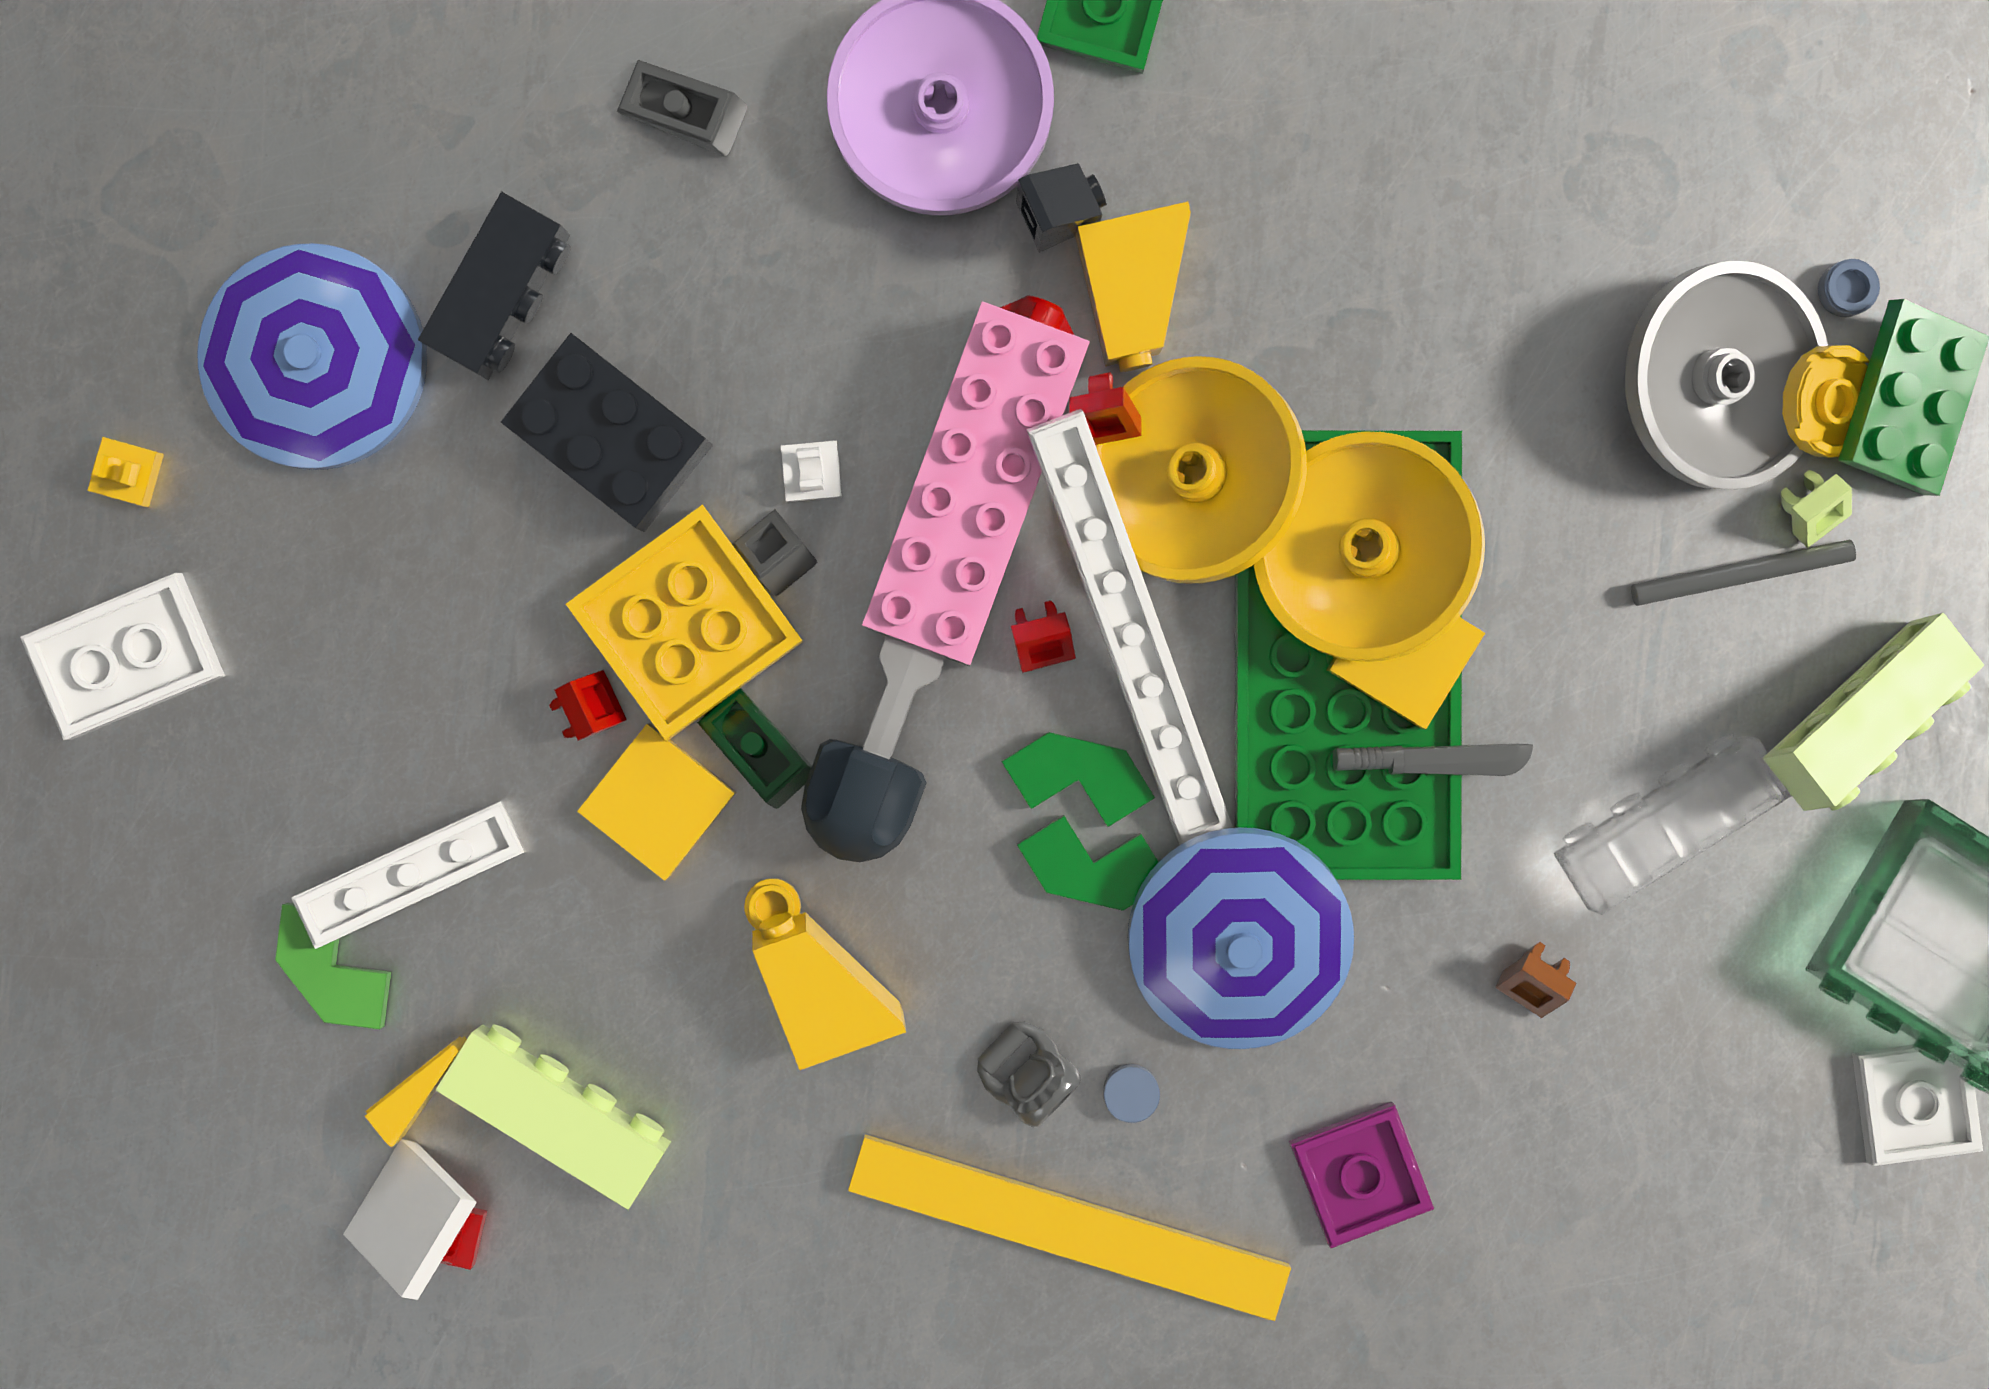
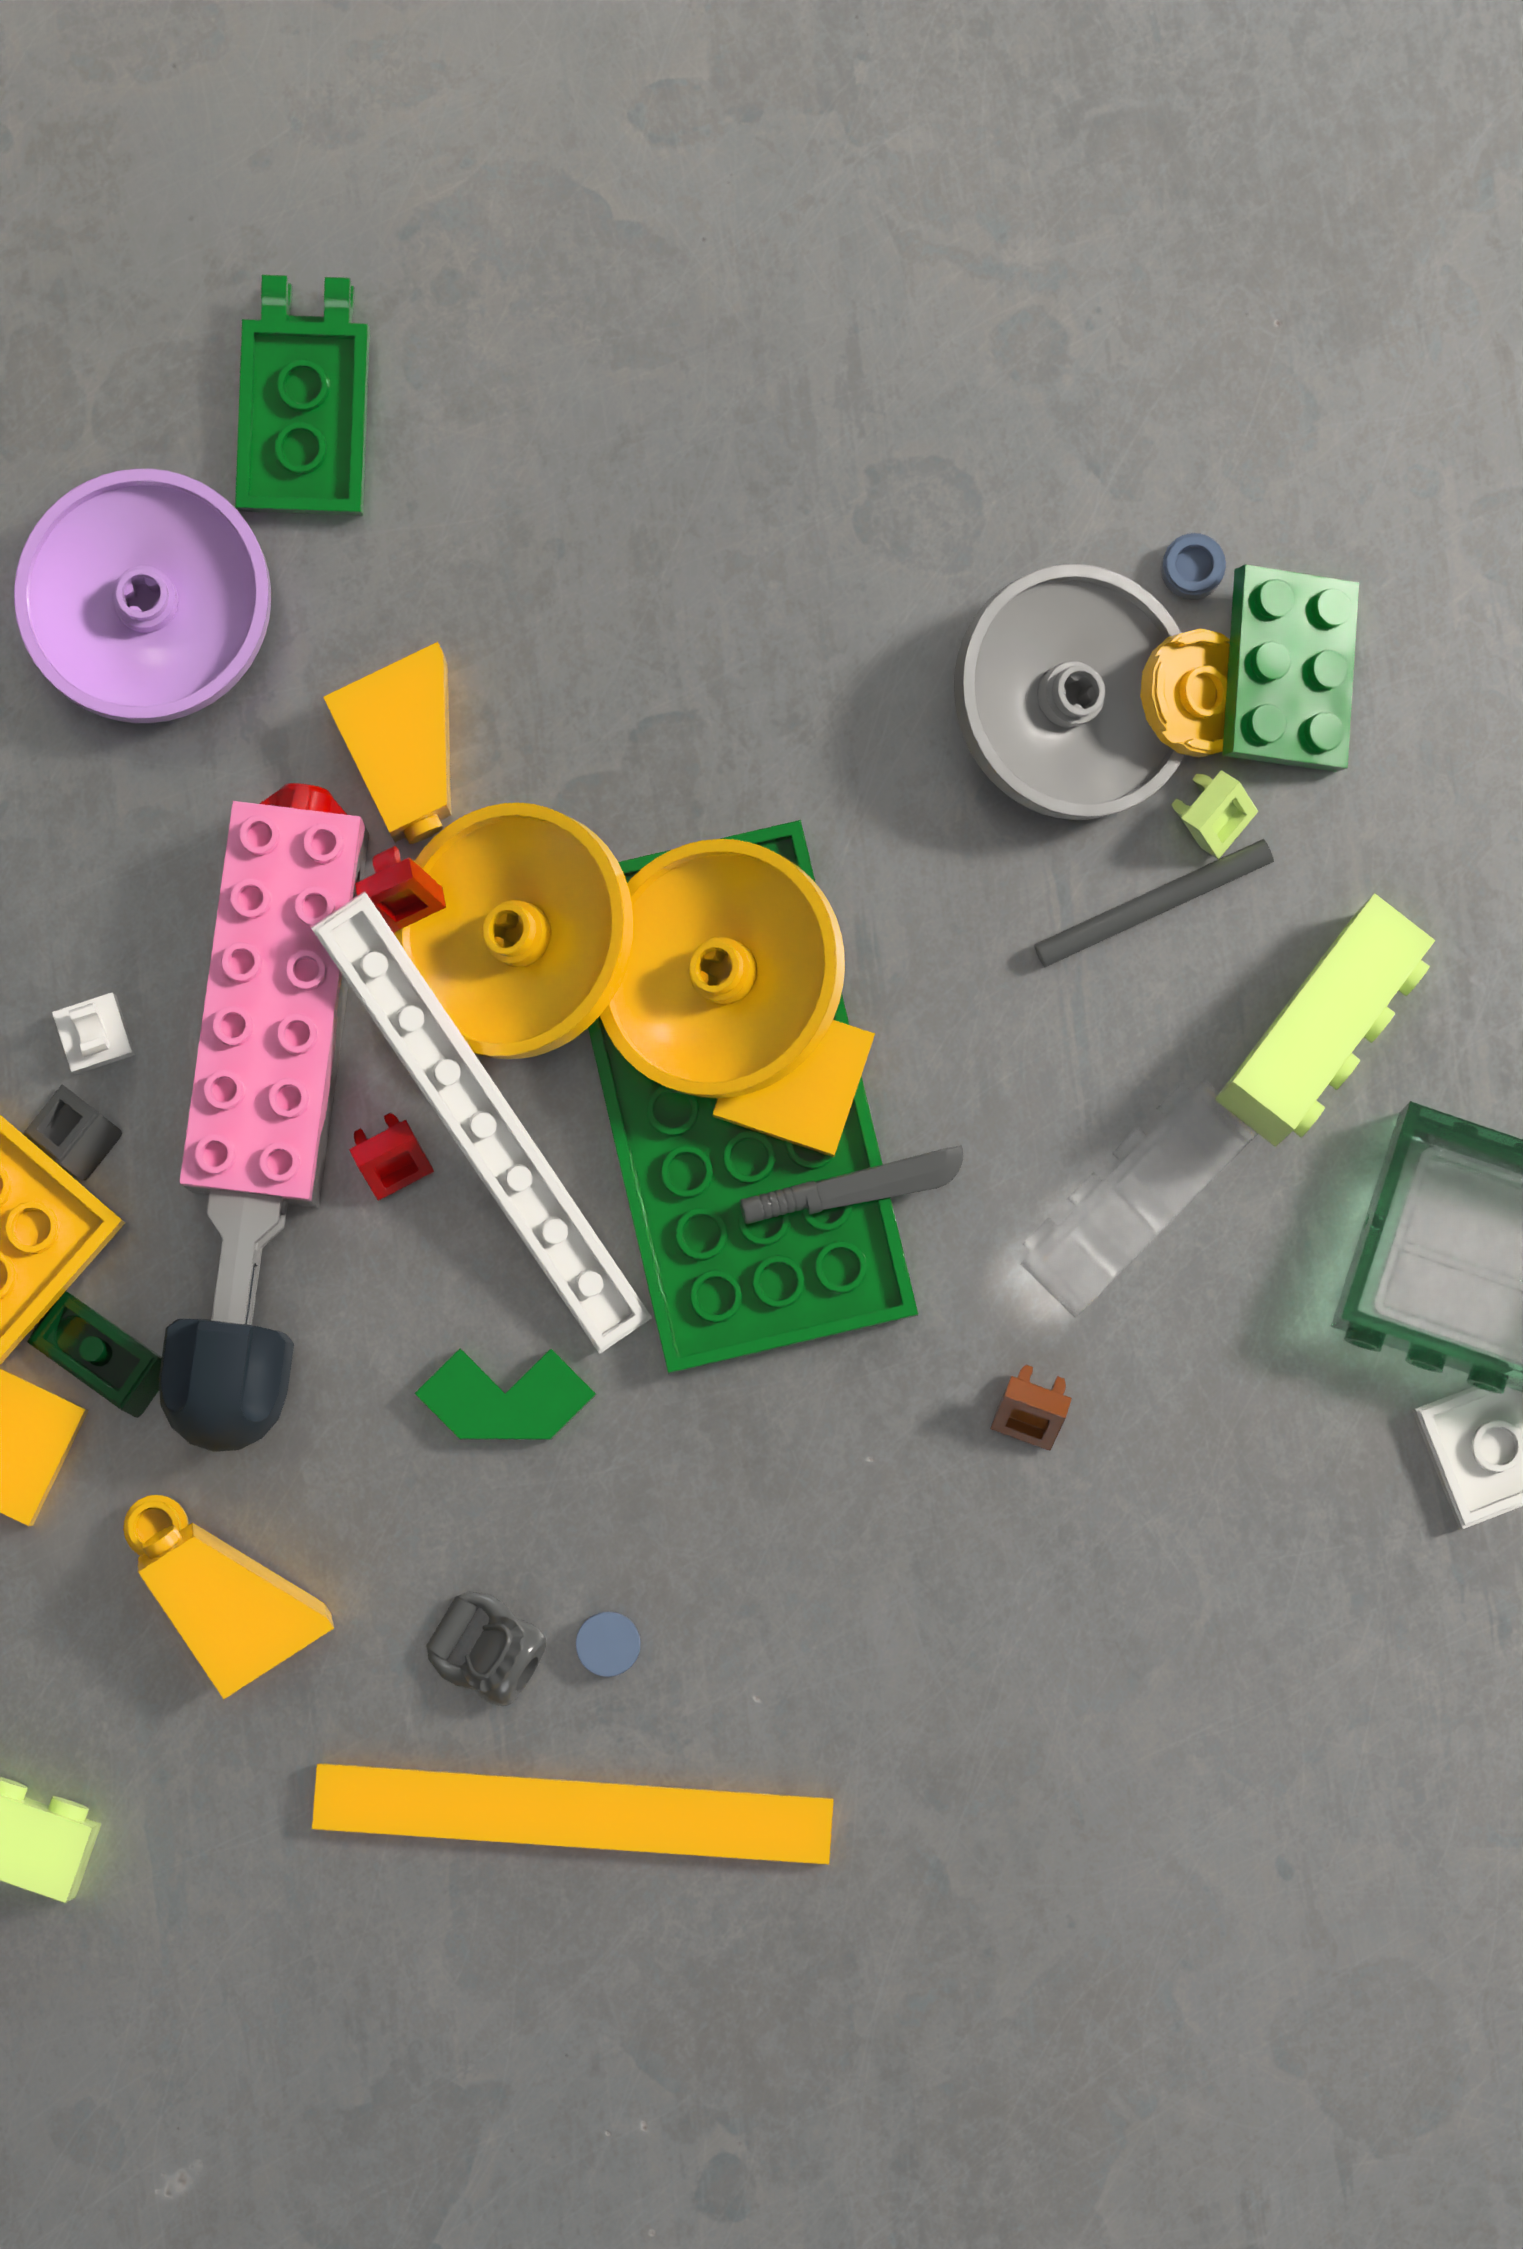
camera: 15 degrees left, 5 degrees down
green tile [1001,732,1155,827] -> none
black slope [1016,163,1107,253] -> none
dish [1127,827,1354,1049] -> none
magenta tile [1289,1102,1434,1249] -> none

